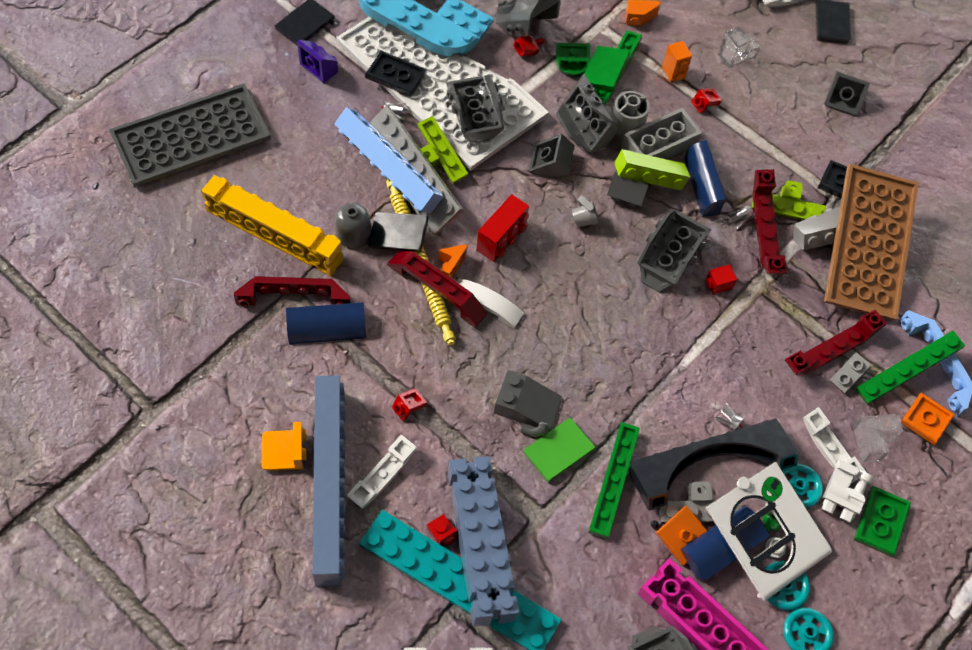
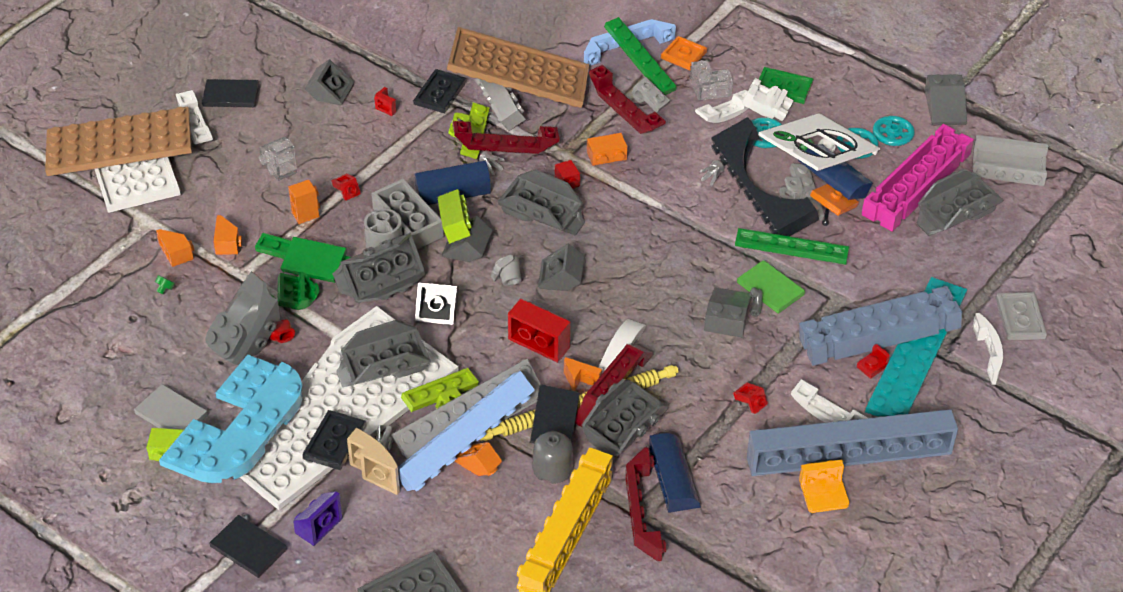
camera: 90 degrees left, 15 degrees down
none -> tan slope [347,428,400,495]
none -> red bracket [374,87,396,116]
none -> orange slope [455,442,502,476]
none -> dark grey slope [538,243,584,291]
none -> dark grey slope [582,379,669,457]
none -> orange brick [587,133,627,166]

